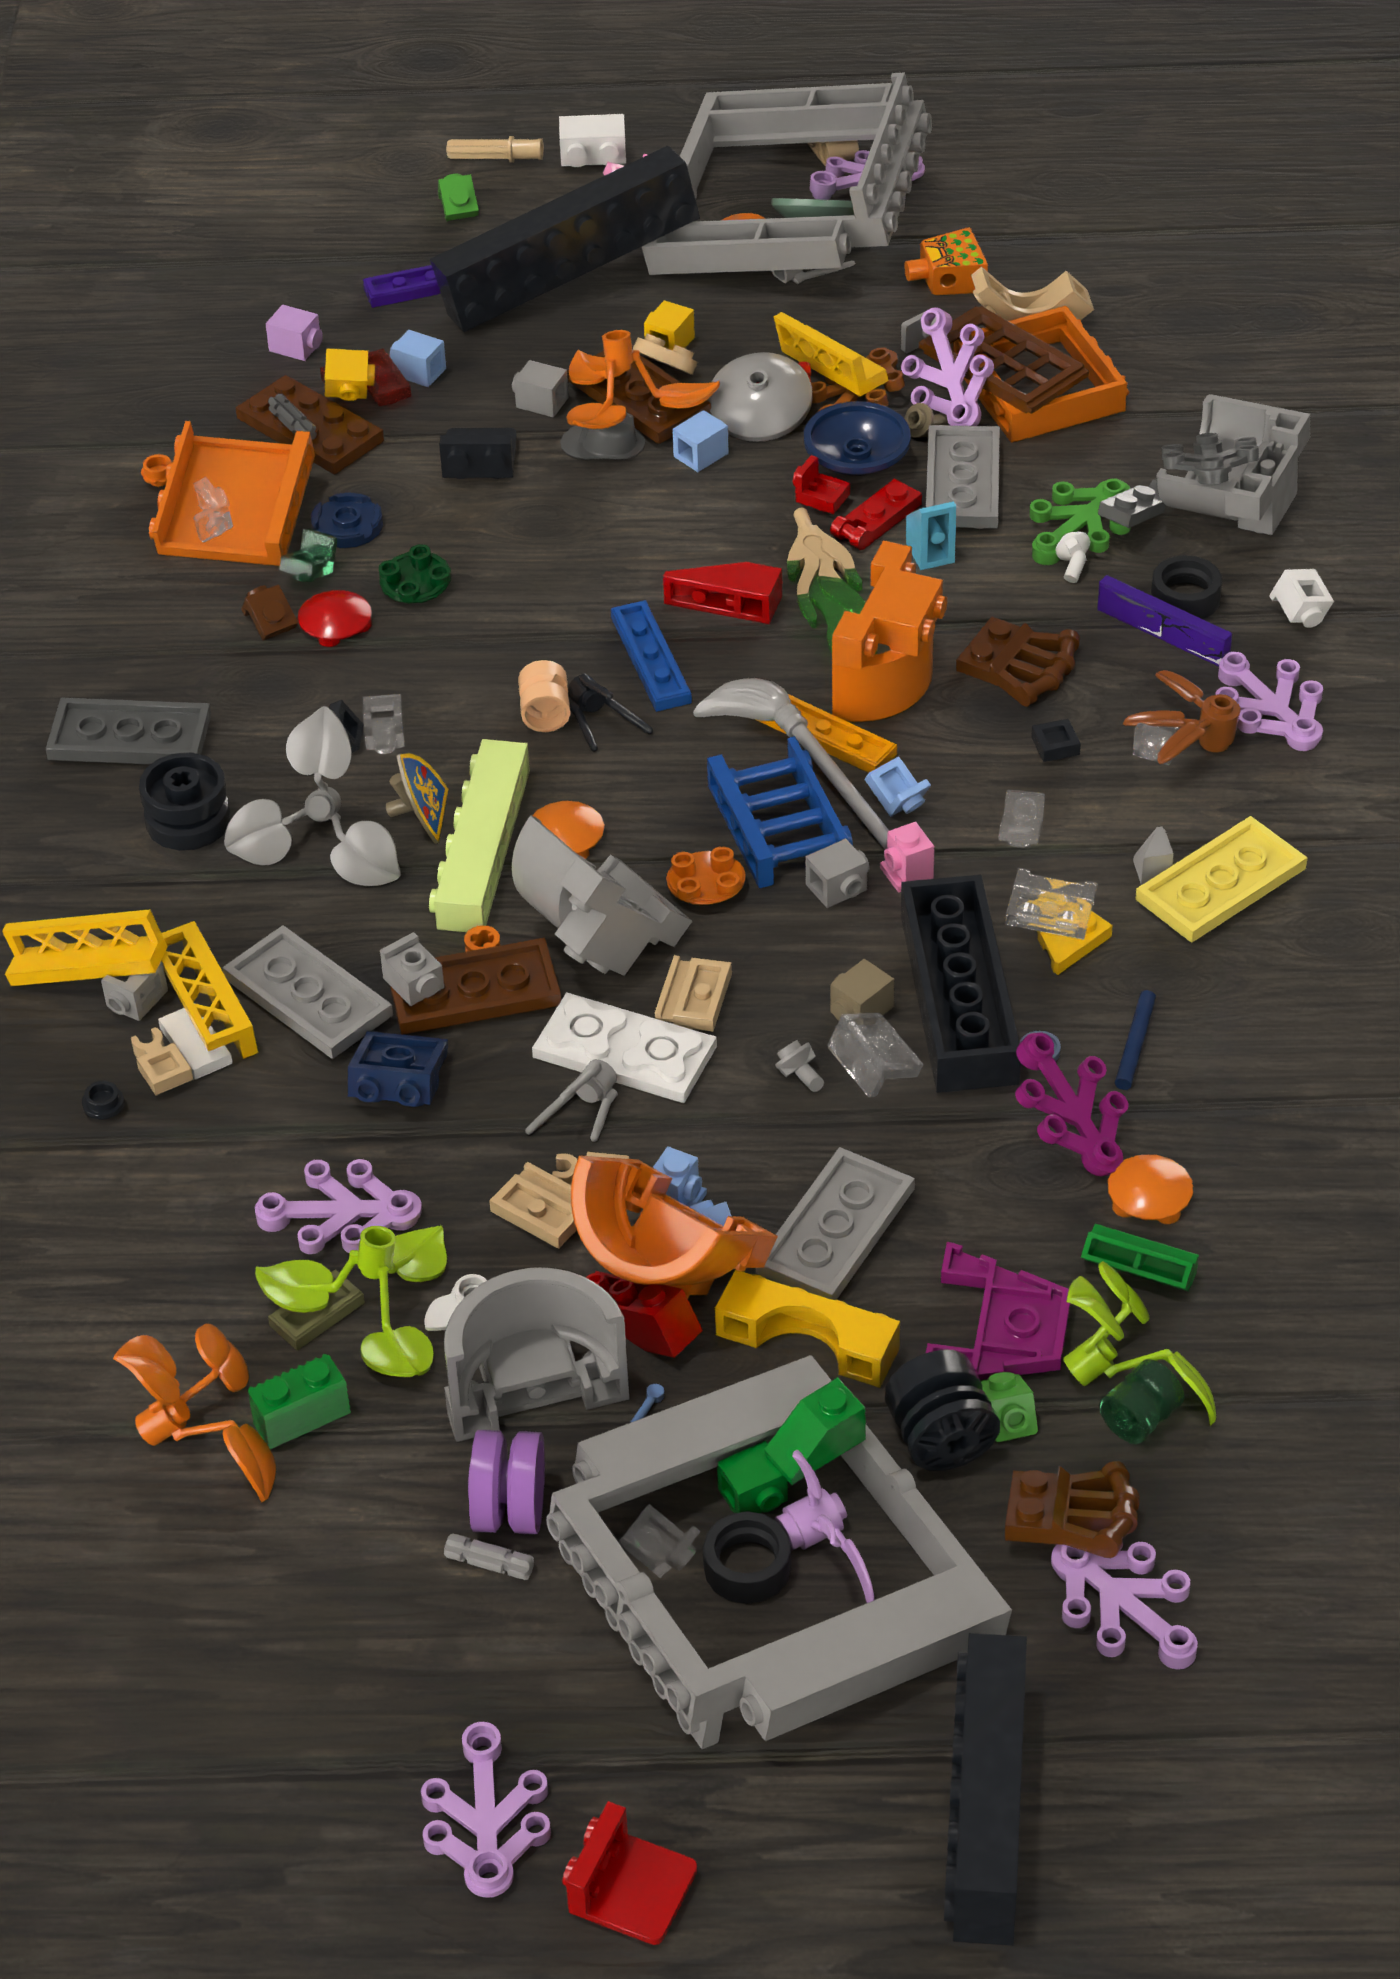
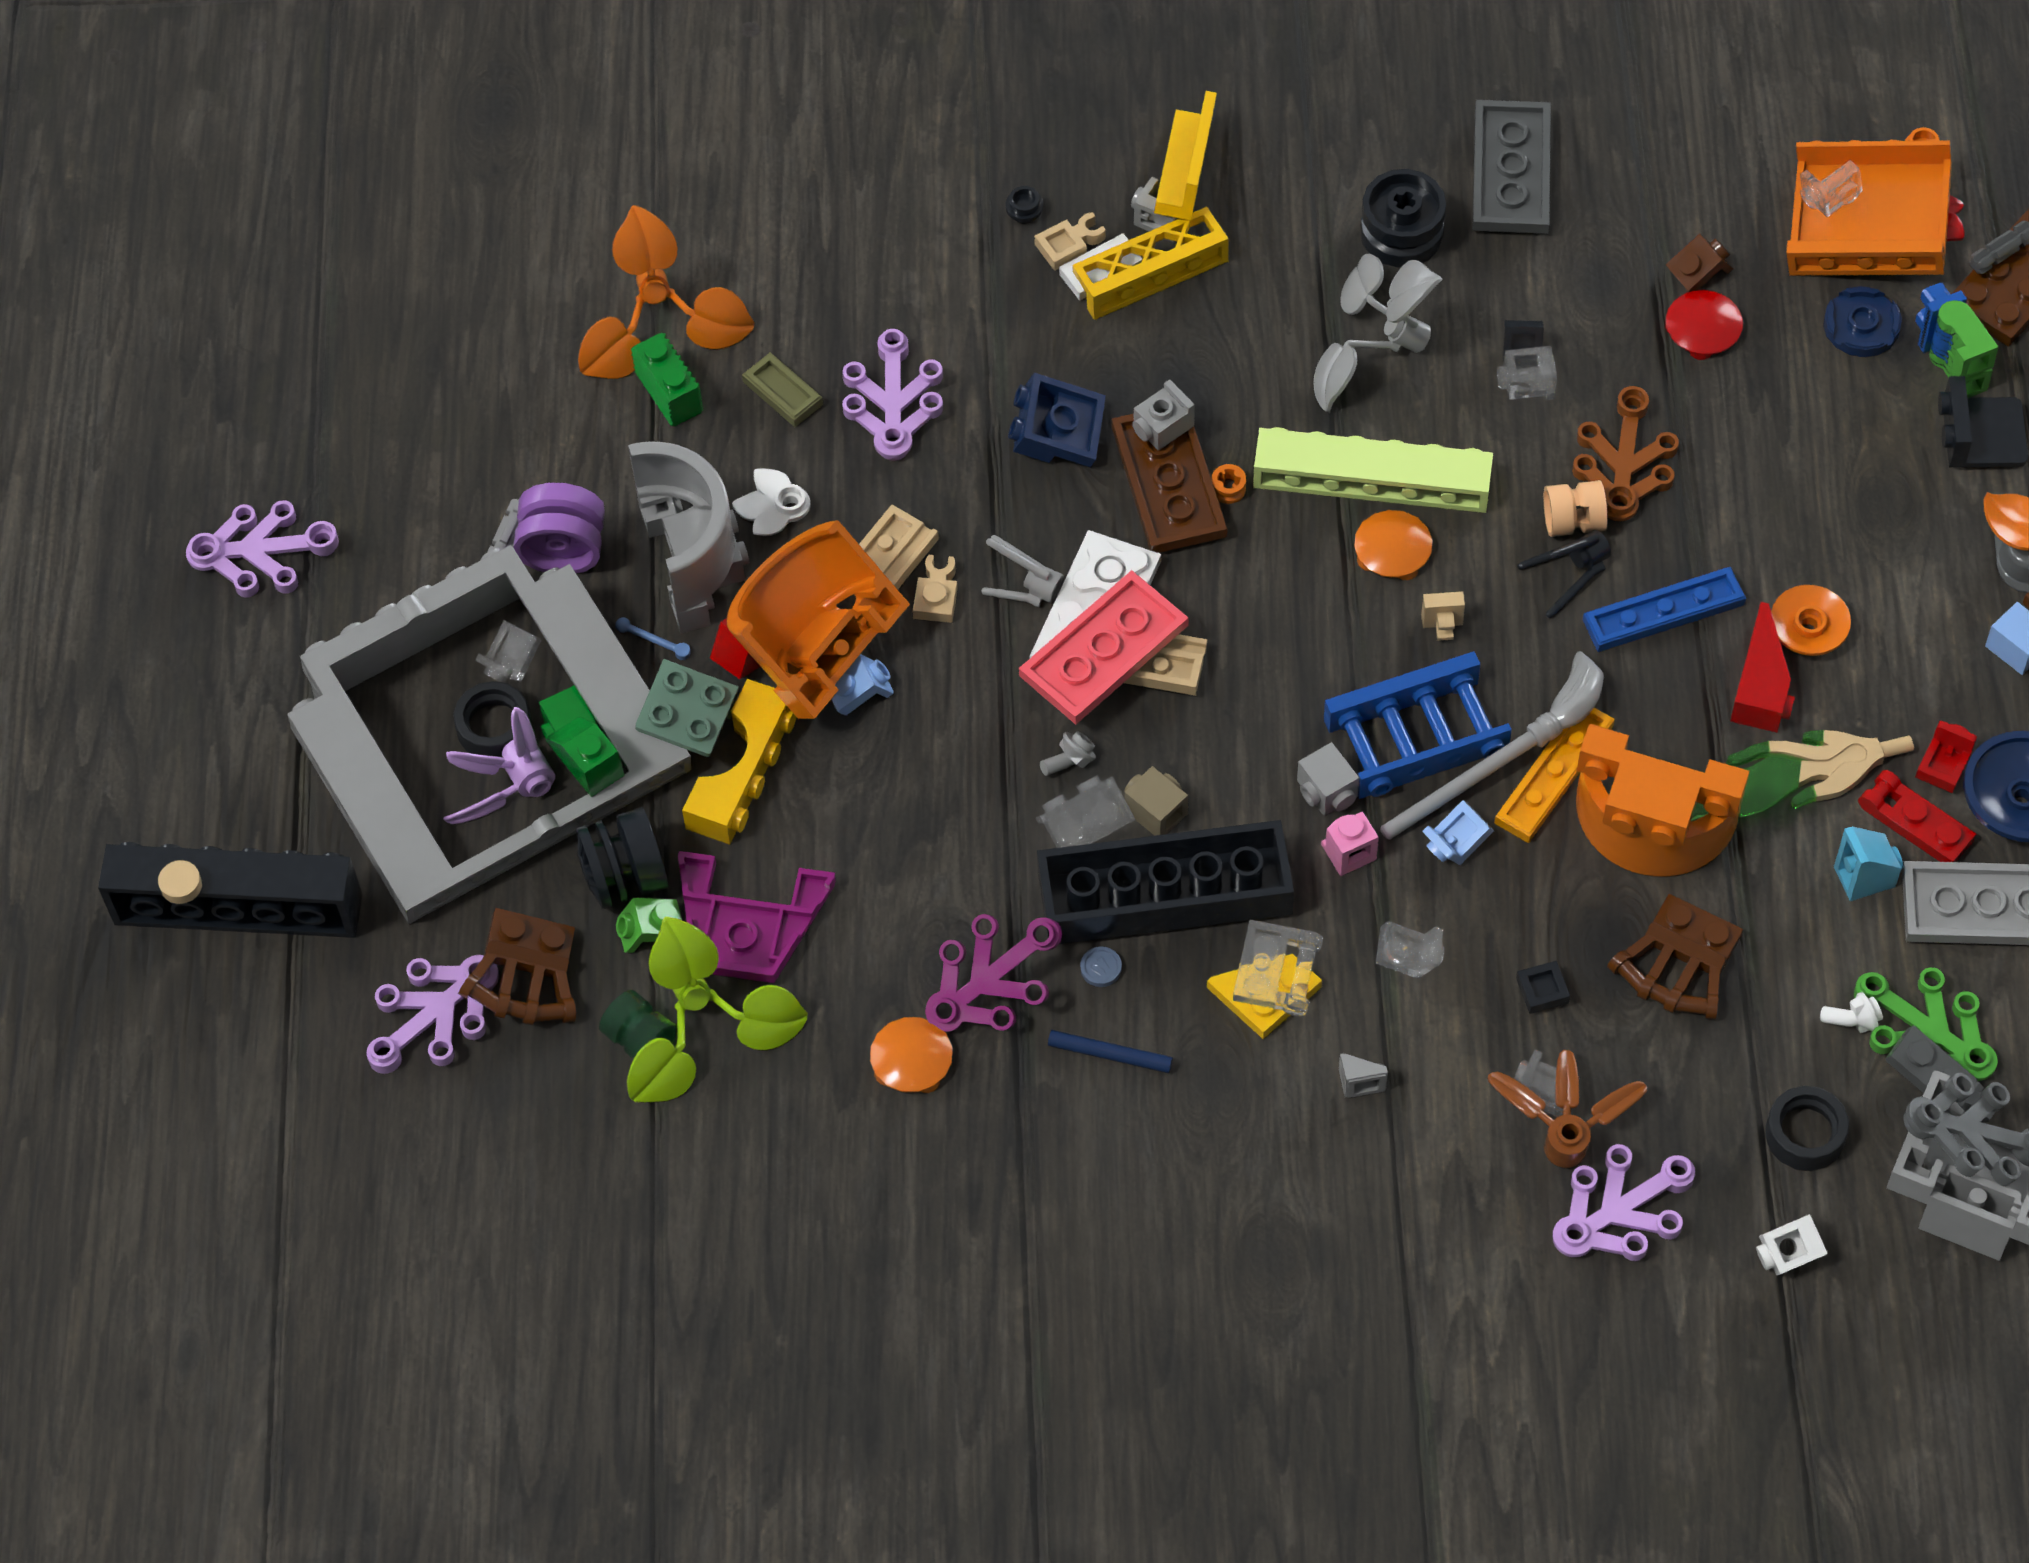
camera: 90 degrees right, 15 degrees up
light grey plate [222,925,393,1059] -> none
lime plant [255,1225,447,1377] -> none
clear green bracket [279,529,337,582] -> none
dark green dish [379,544,451,604] -> none
shield [386,753,448,844] -> none
light grey piece [512,815,692,976] -> none
red bracket [562,1801,697,1945] -> none
light blue brick [653,1146,707,1207] -> none
orange dish [666,847,746,905] -> none
light grey plate [756,1147,915,1300] -> none
green piece [1081,1224,1199,1292] -> none
dark purple tile [1097,575,1232,667] -> none
light yellow plate [1136,816,1307,943] -> none
none -> tan tile [158,860,202,904]
none -> sand green bracket [635,659,739,757]
none -> coral plate [1019,570,1189,725]
none -> tan tile [1421,591,1465,641]
none -> dark orange plant [1572,386,1679,521]
none -> orange dish [1771,585,1851,656]
none -> bright green hips [1915,282,1998,398]

